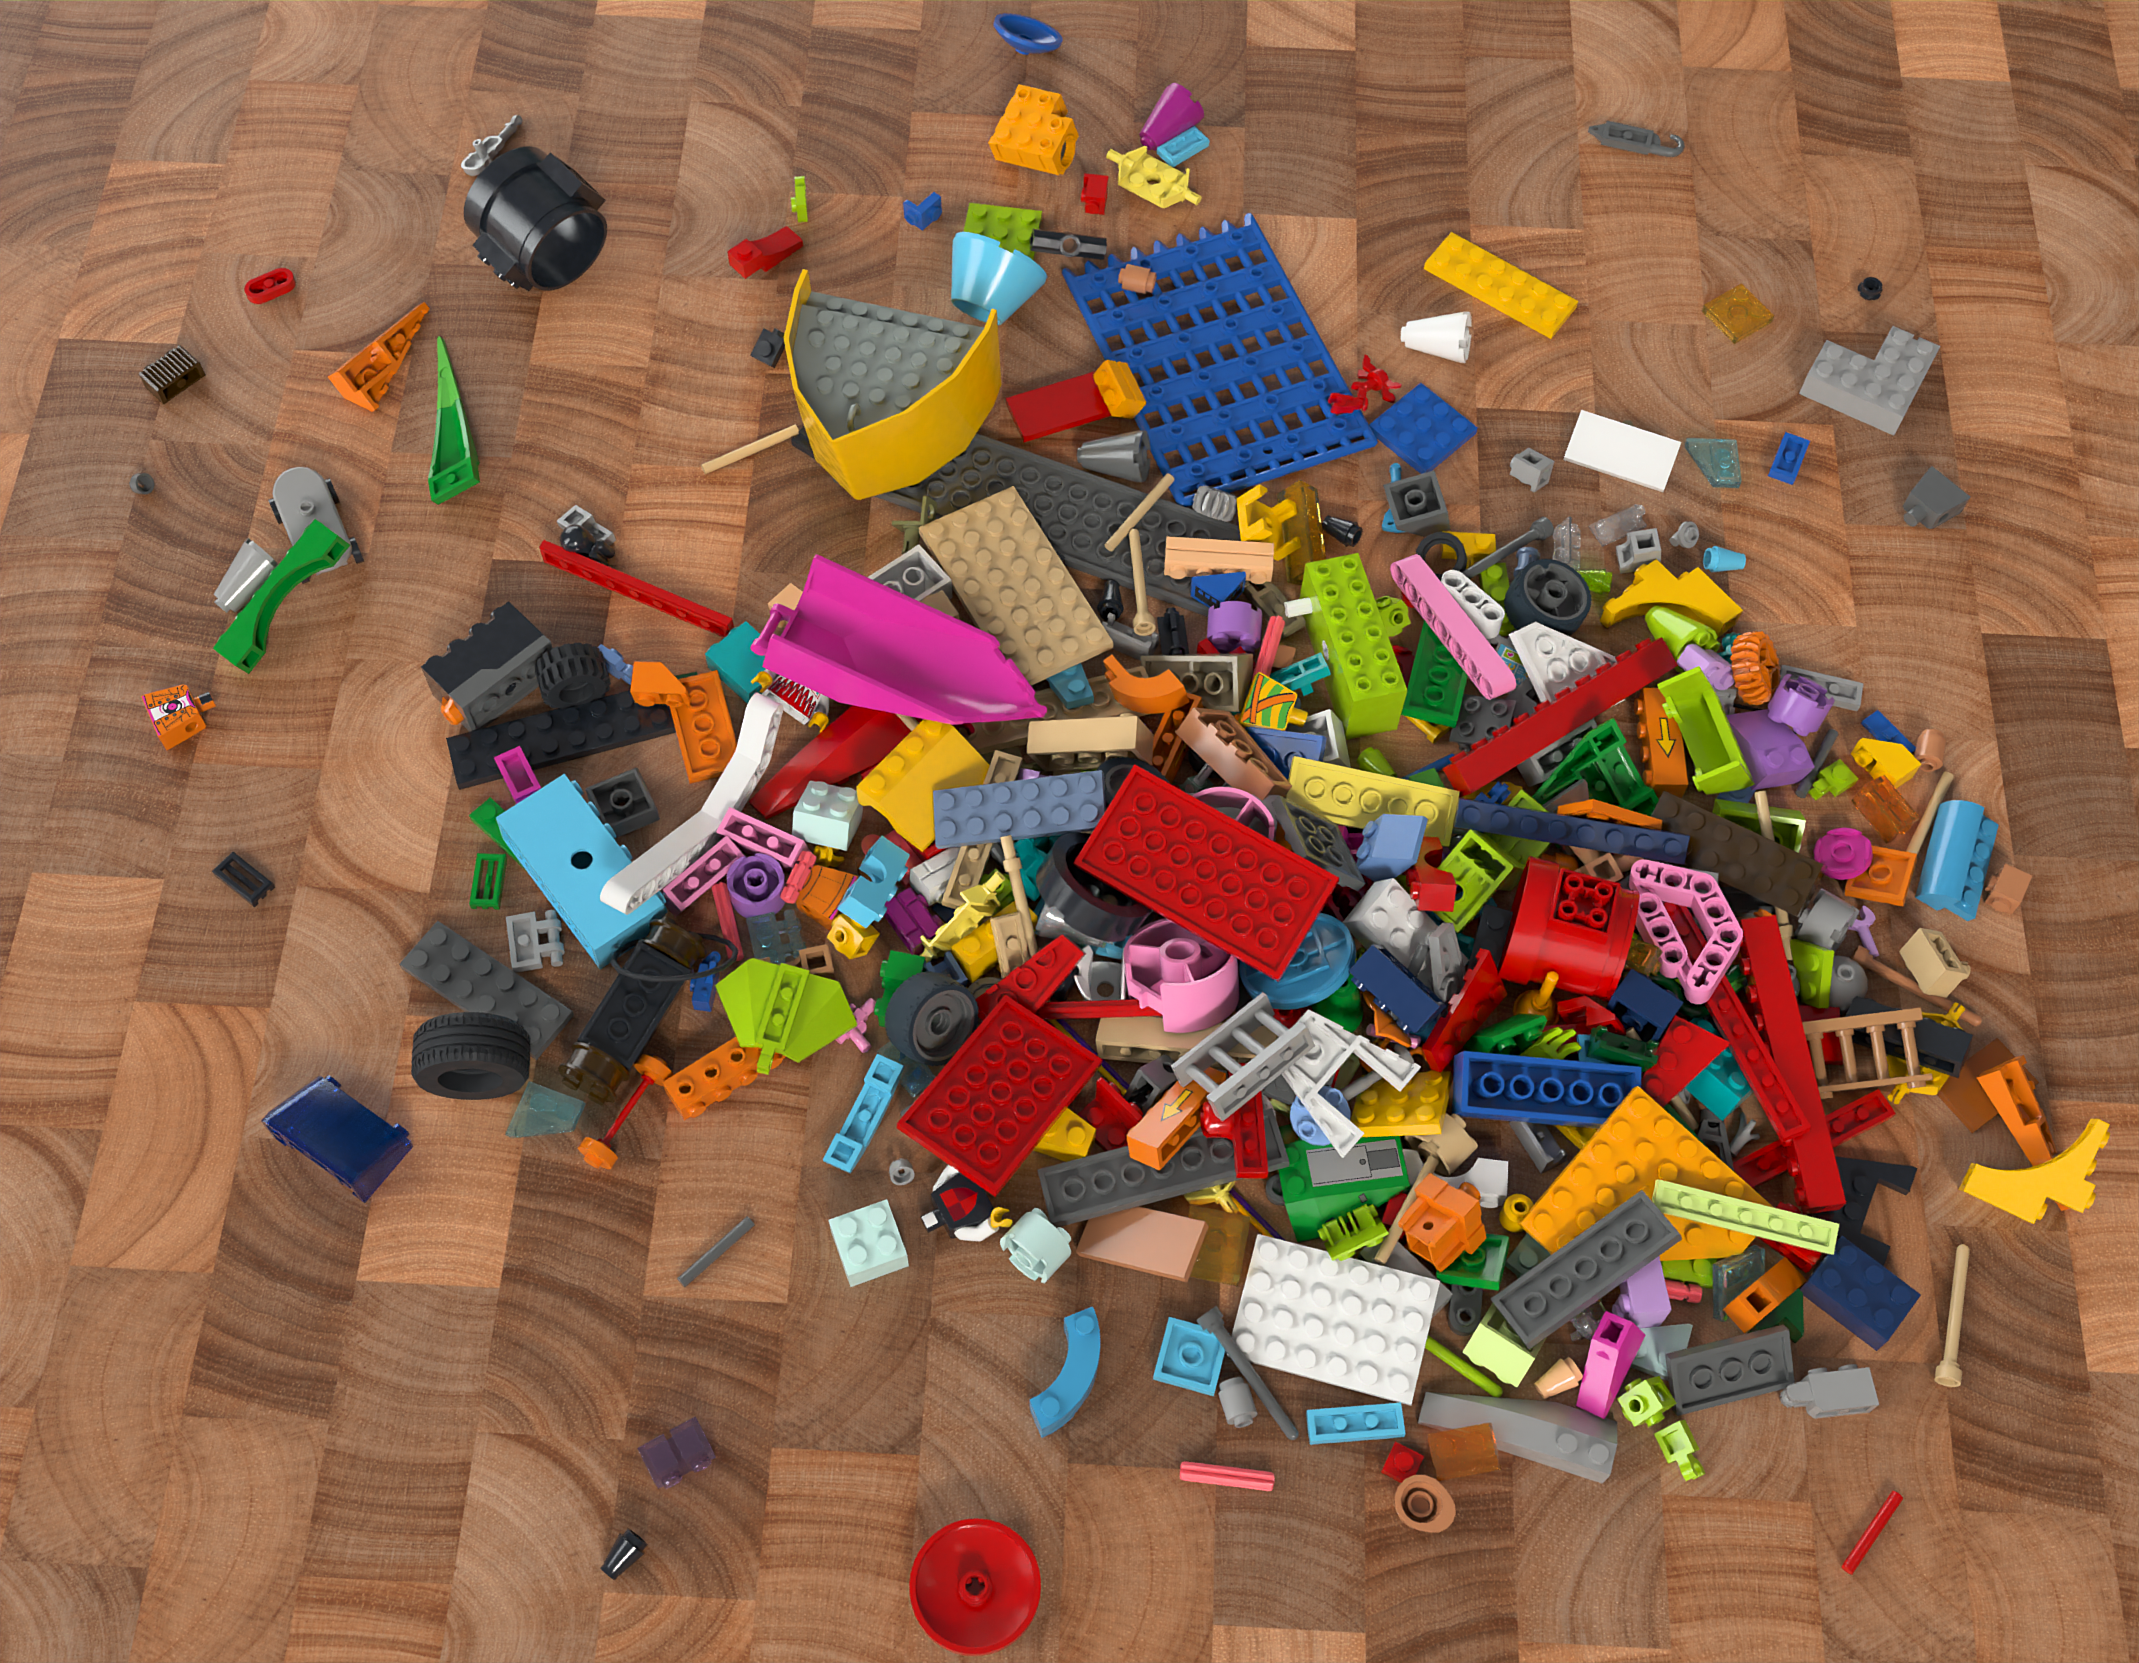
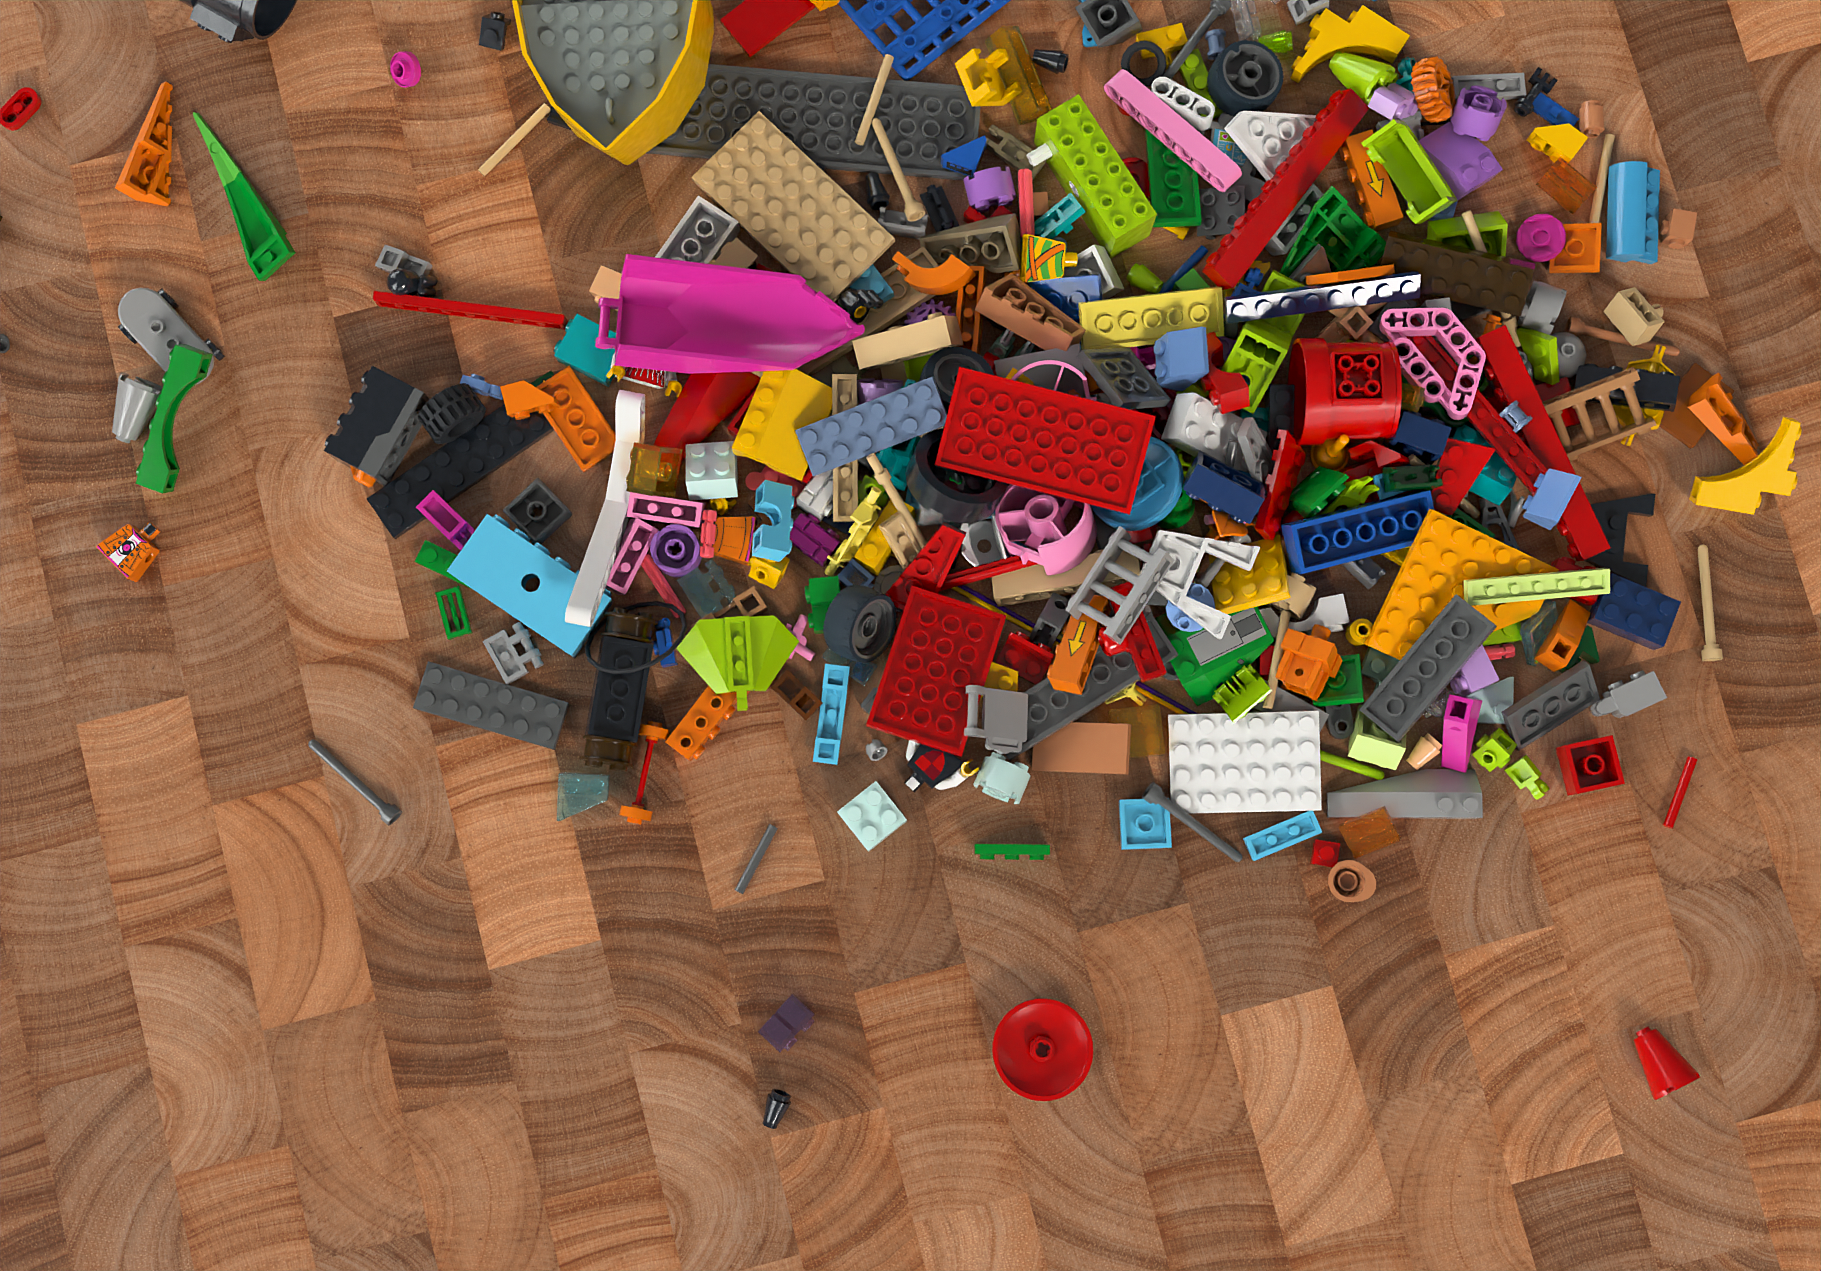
camera: 15 degrees left, 20 degrees up
black tile [212,852,275,907] -> none
clear blue windscreen [261,1075,413,1203] -> none
black tyre [411,1012,531,1100] -> none
olive bracket [892,496,937,554] -> none
dark azure brick [1029,1306,1100,1438] -> none
dark grey cone [1077,430,1151,483] -> none
light nougat brick [1164,536,1274,584] -> none
coral axle [1179,1461,1275,1491] -> none
light grey gear [1192,486,1237,522] -> none
light grey brick [1218,1377,1258,1428] -> none
lime brick [1375,596,1411,637] -> none
orange cylinder [1540,852,1579,871] -> none
red plate [1733,1089,1896,1189] -> none
dark grey bar [1795,729,1838,798] -> none
lime plate [1808,759,1859,801] -> none
lavender bar [1848,906,1879,958] -> none
none -> dark grey piece [308,739,402,826]
none -> dark pink plate [390,51,421,88]
none -> clear yellow brick [626,442,683,497]
none -> reddish brown slope [771,670,823,720]
none -> black piece [838,288,884,324]
none -> light grey piece [964,685,1028,754]
none -> green plate [974,844,1050,860]
none -> sand blue bush [1499,400,1533,433]
none -> black hinge [1514,67,1558,117]
none -> medium blue slope [1522,469,1582,530]
none -> red brick [1555,735,1625,796]

